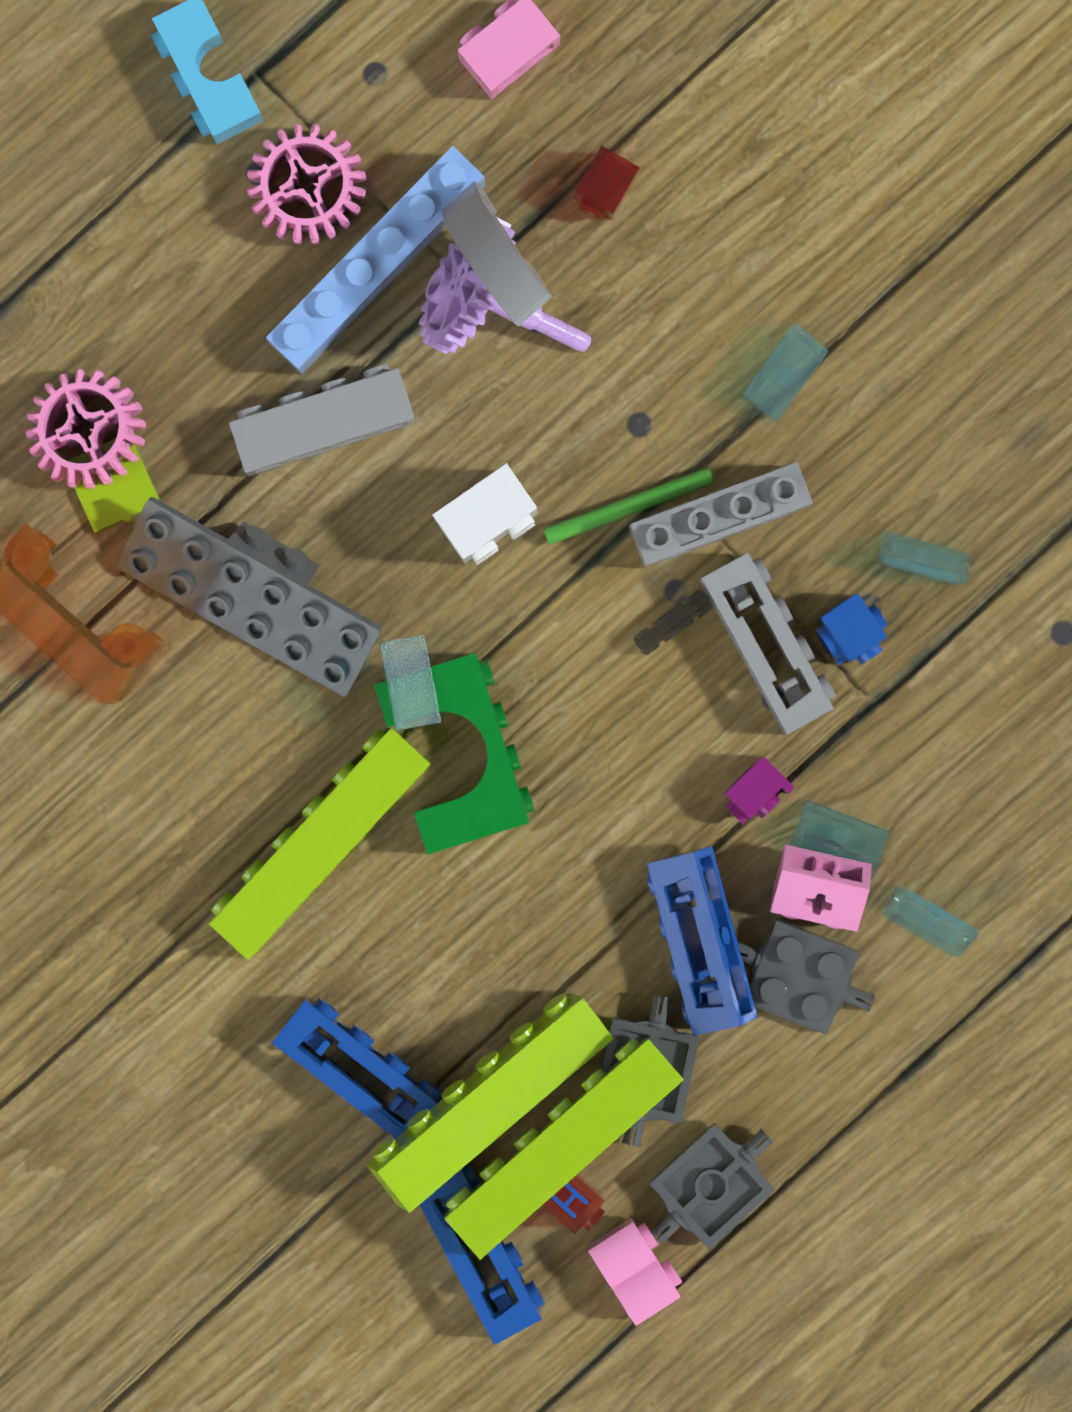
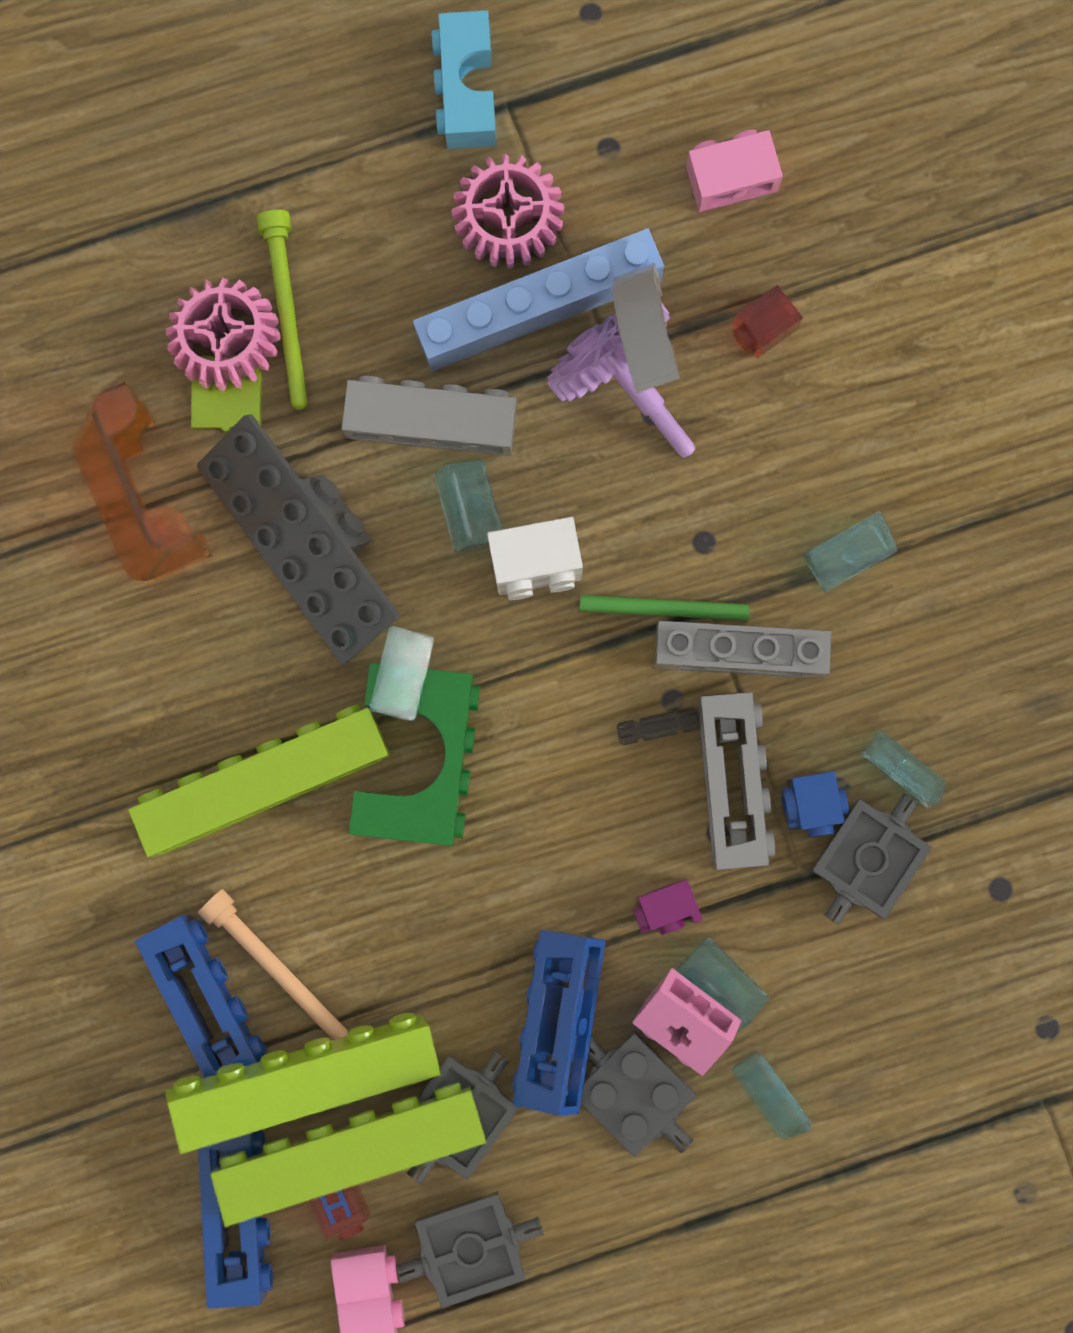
camera: 25 degrees right, 5 degrees down
none -> light nougat piece [198,889,348,1040]
none -> lime piece [256,210,307,410]
none -> clear light blue slope [434,460,502,552]
none -> dark grey plate [810,793,932,925]

